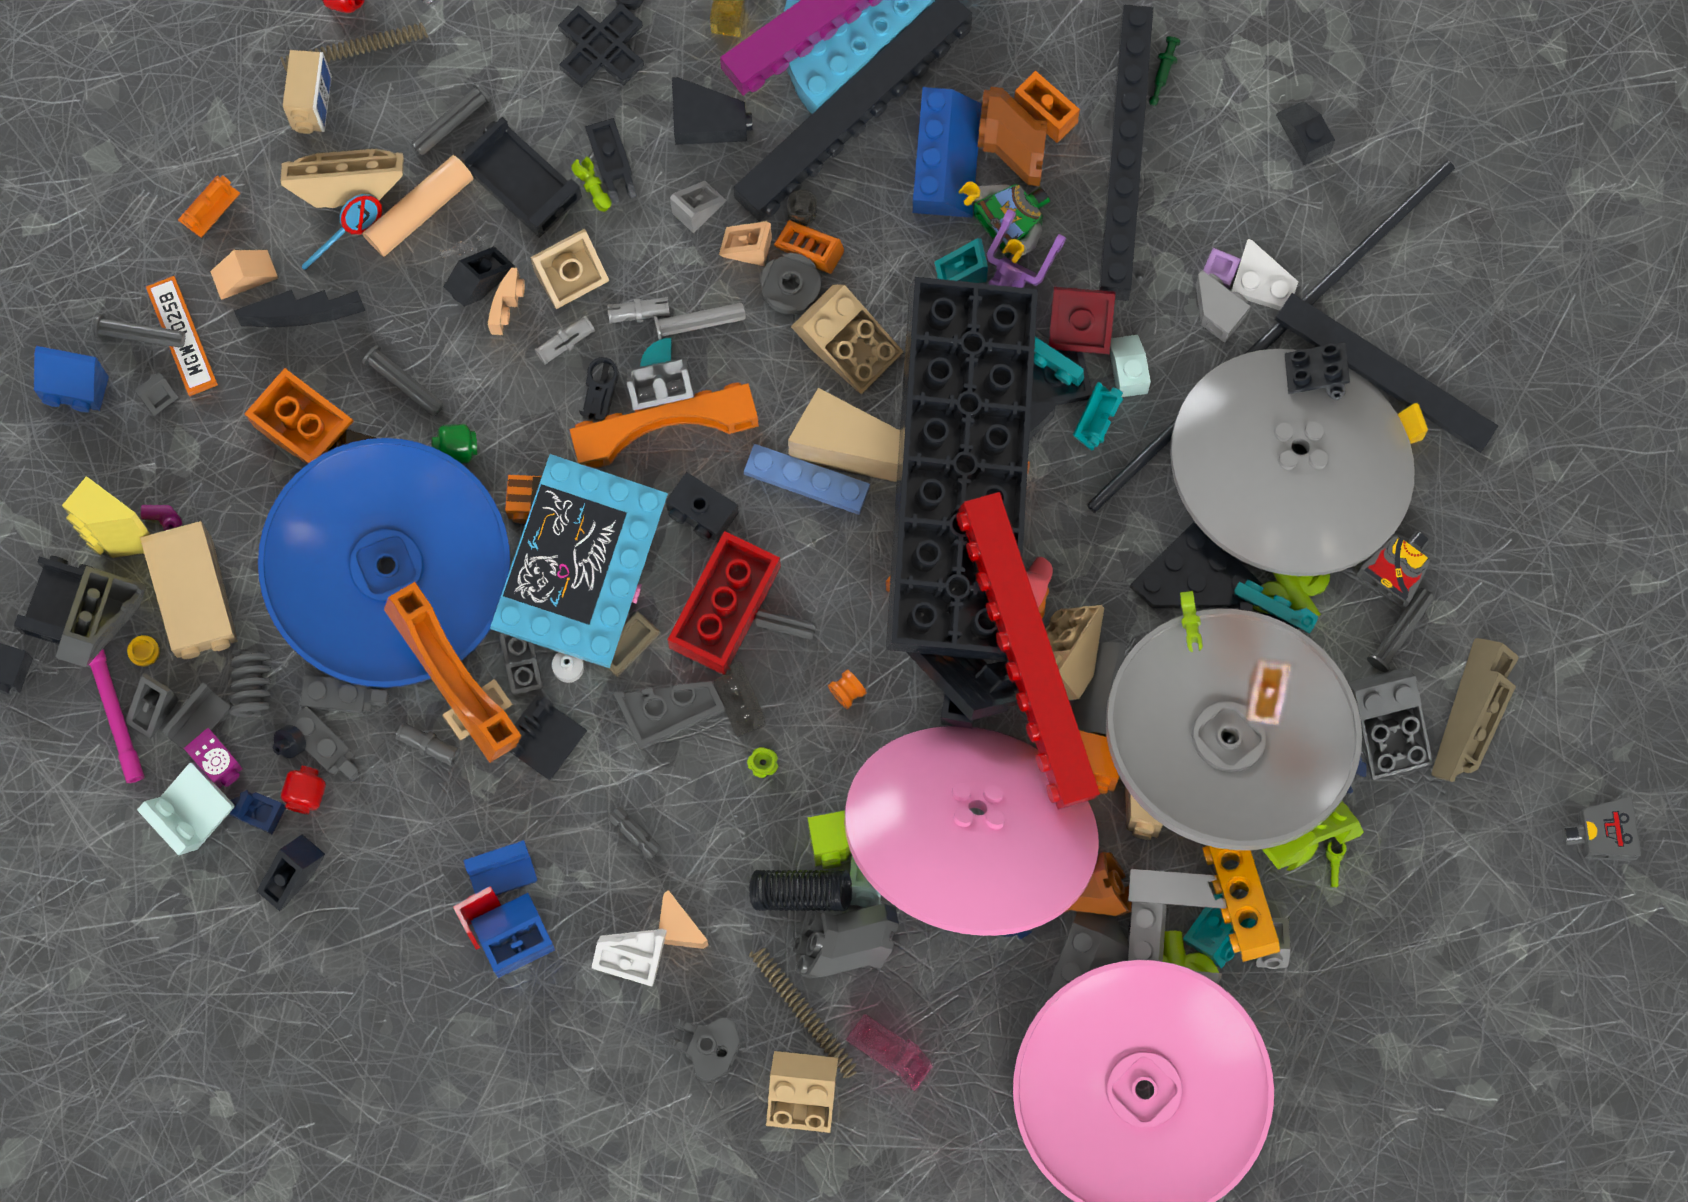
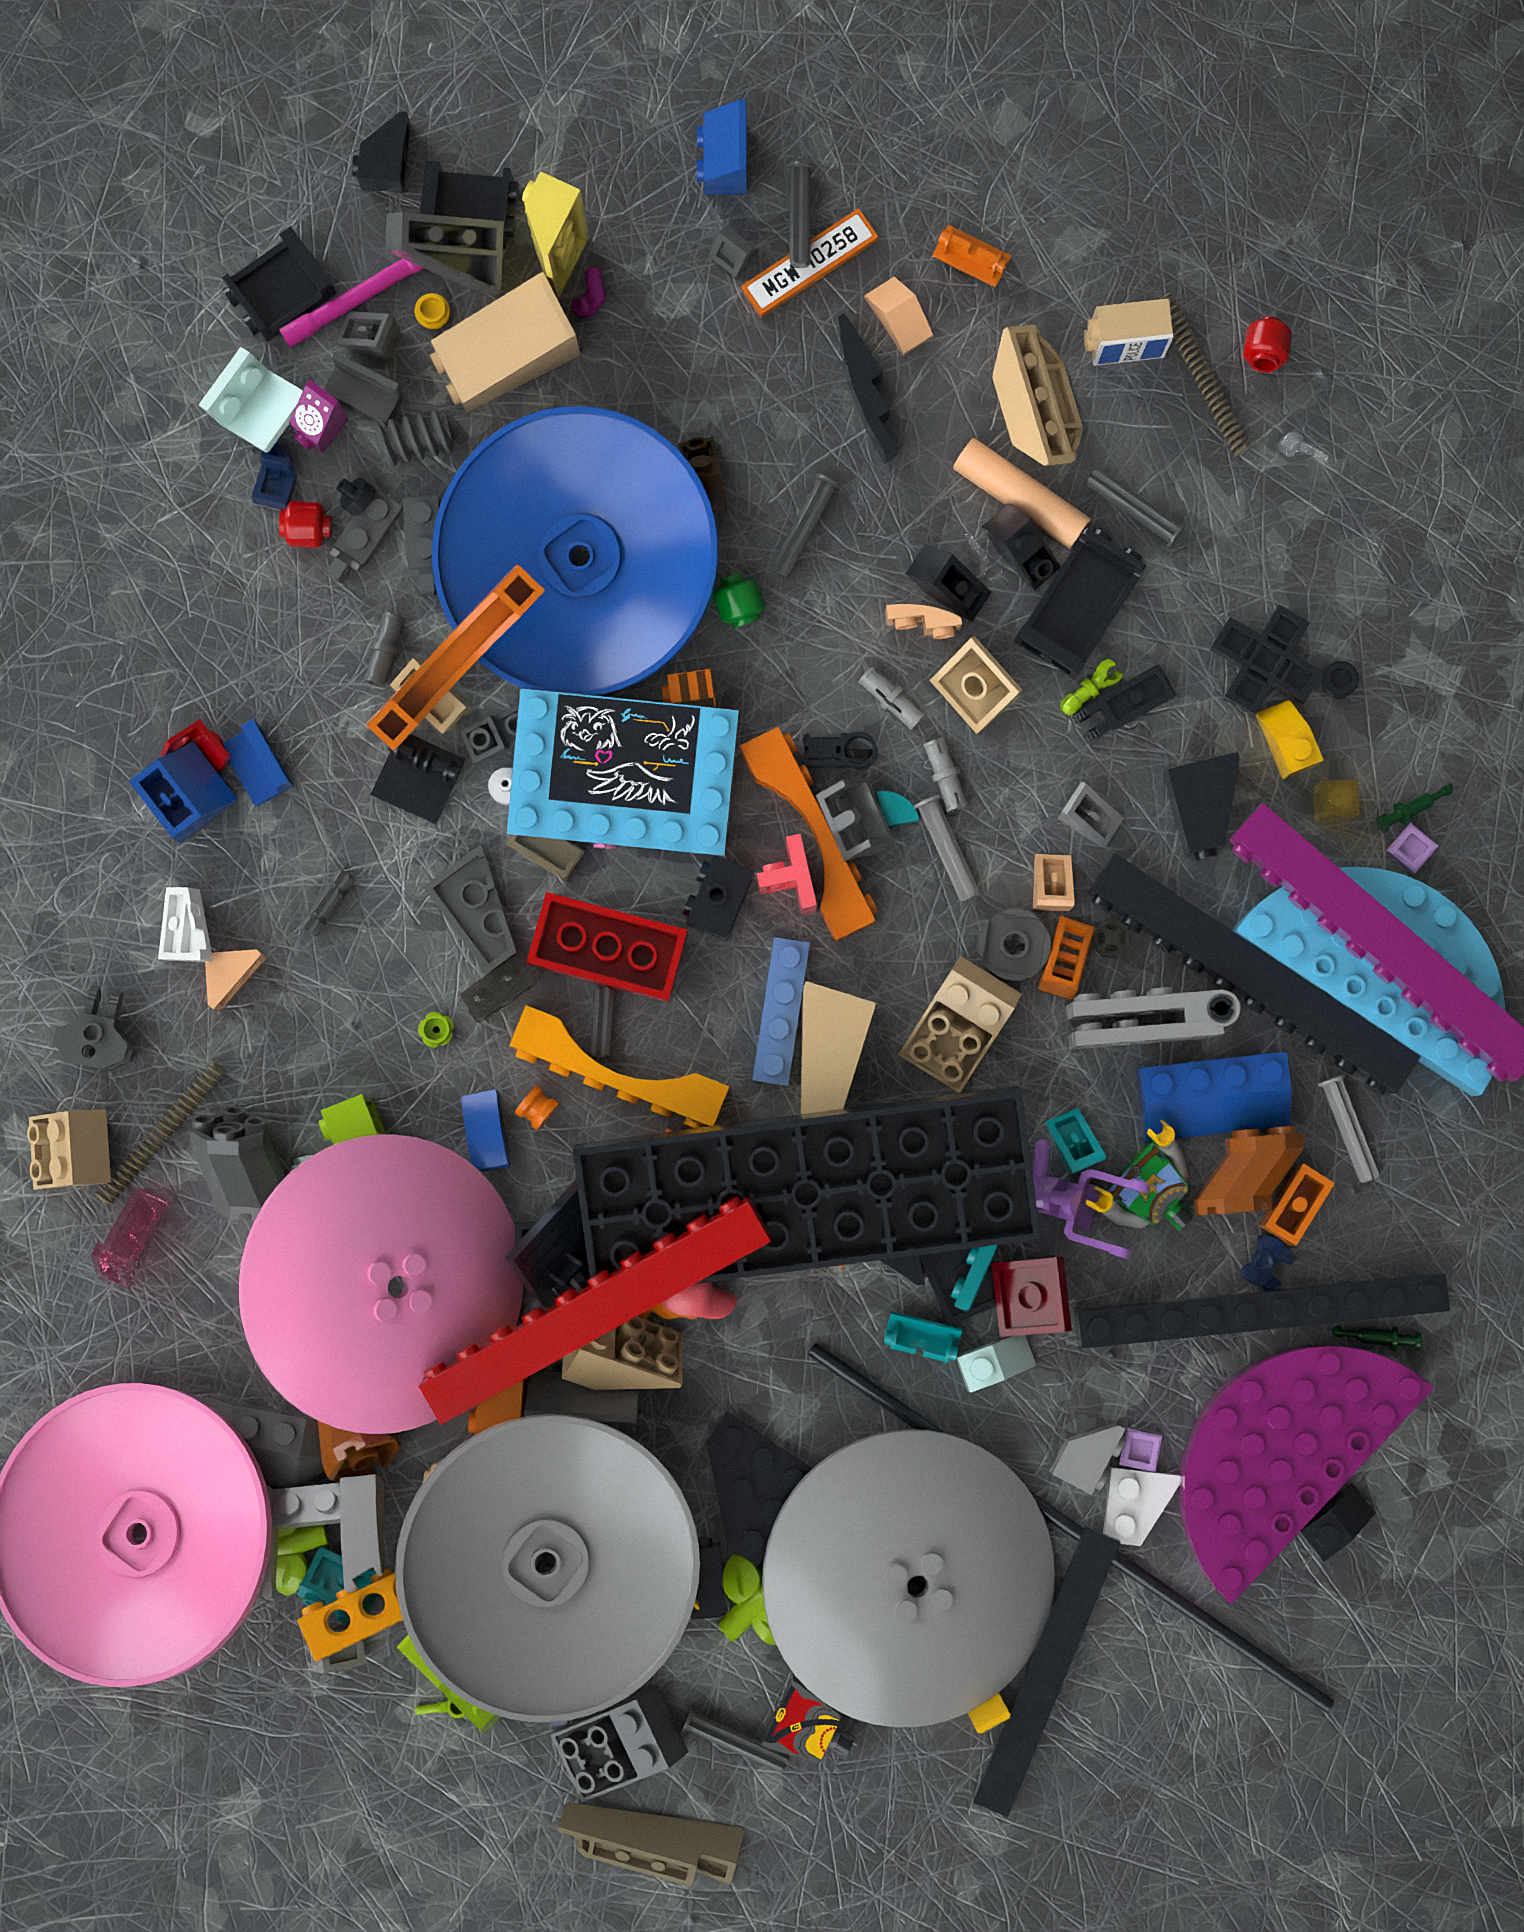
camera: 80 degrees right, 10 degrees up
orange slope [245,368,354,464] -> none
black slope [257,834,325,911] -> none
dark azure piece [302,194,382,270] -> none
black piece [749,870,852,911] -> none
lime piece [1180,591,1203,652] -> none
teal hinge [1233,580,1318,634] -> none
clear orange slope [1246,659,1291,725] -> none
black hinge [1285,342,1350,400] -> none
none -> black panel [221,226,337,342]
none -> blue slope [461,1089,510,1172]
none -> light orange arch [509,1005,730,1128]
none -> coral bracket [757,834,817,915]
none -> black slope [982,503,1061,591]
none -> light grey hinge [1065,987,1240,1050]
none -> magenta brick [1178,1344,1434,1605]
none -> dark blue piece [1240,1234,1293,1290]
none -> yellow slope [1256,700,1324,780]
none -> light grey axle [1318,1074,1380,1183]

